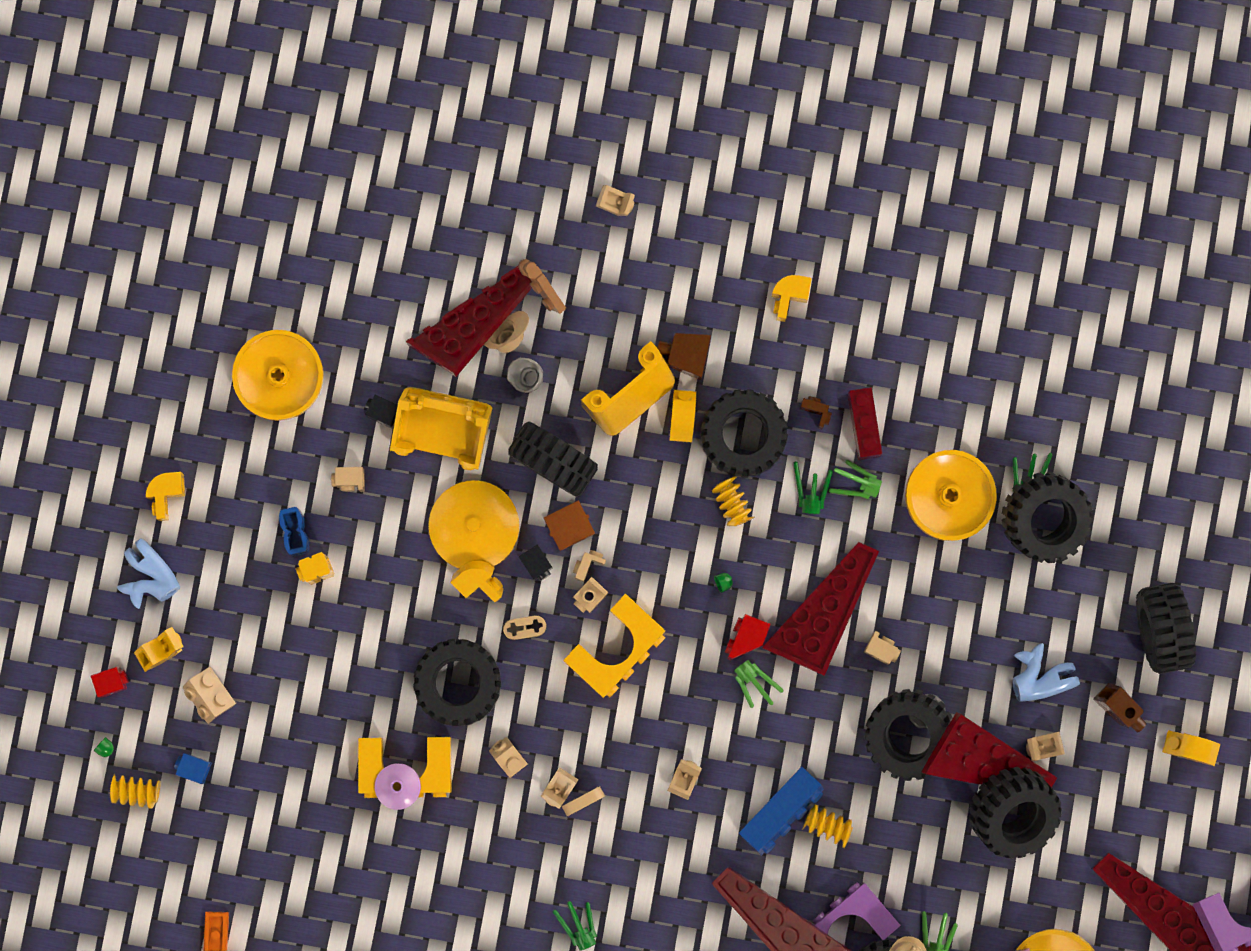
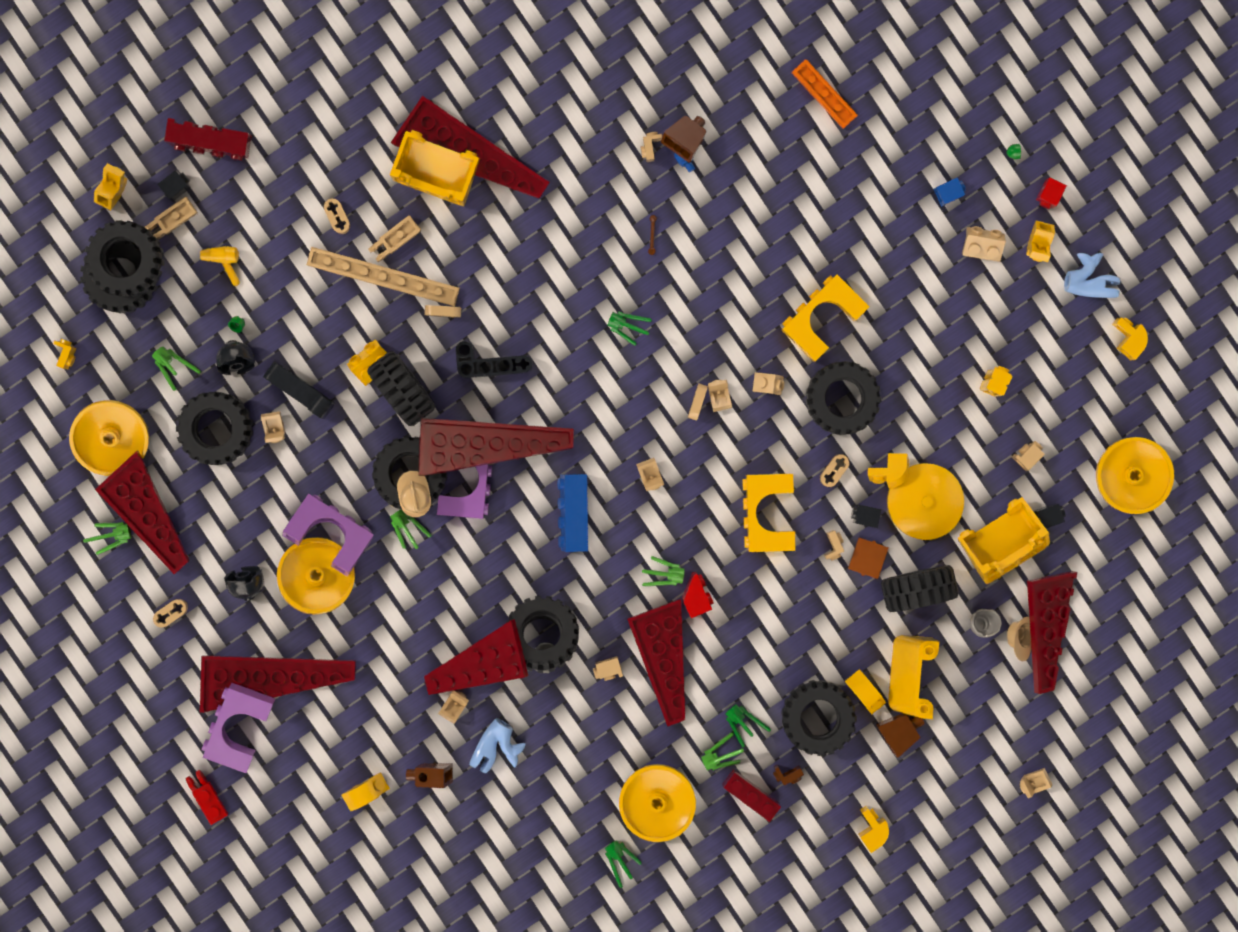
camera: 135 degrees right, 5 degrees up
yellow piece [110,774,161,809] -> none
blue brick [279,507,310,556] -> none
lavender dish [375,764,421,810] -> none
medium nougat hinge [518,259,566,314] -> none
tan brick [573,577,608,613] -> none
yellow piece [712,476,755,526] -> none
green hinge [714,573,733,593] -> none
yellow piece [802,805,853,848] -> none
black tyre [969,767,1062,859] -> none
black tyre [1001,472,1094,563] -> none
black tyre [1136,583,1196,674] -> none

